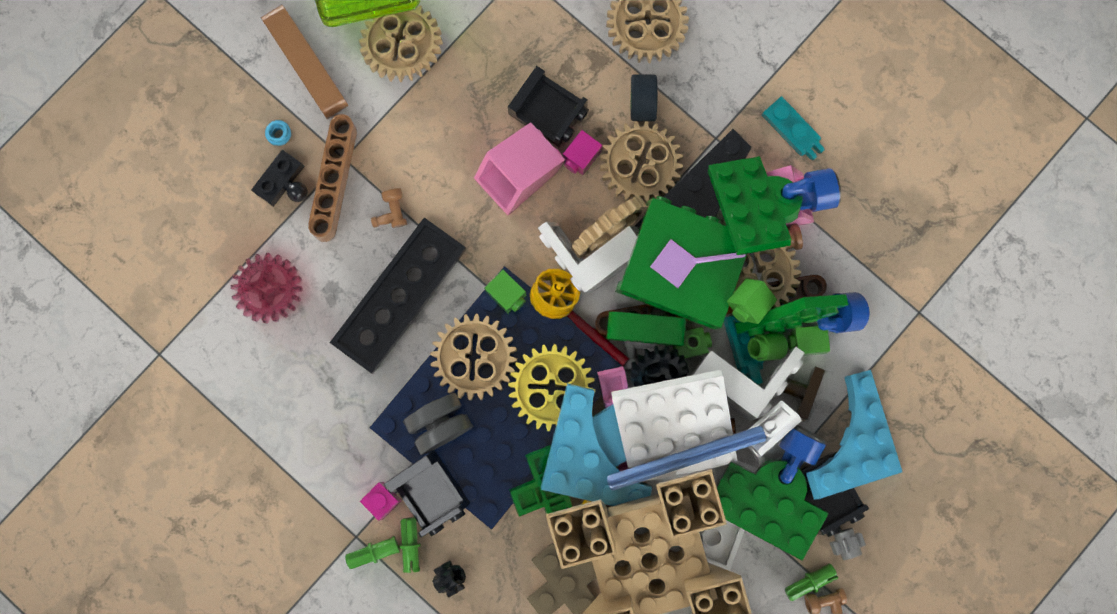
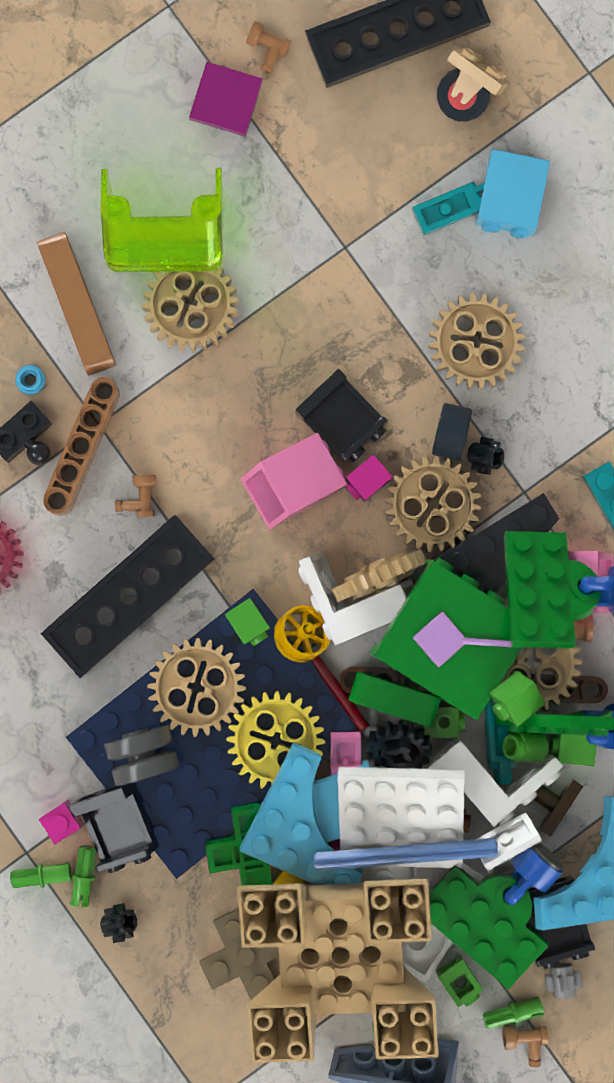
camera: 10 degrees right, 5 degrees up
none -> bright green brick [435,954,483,1007]
none -> black gear [467,436,504,475]

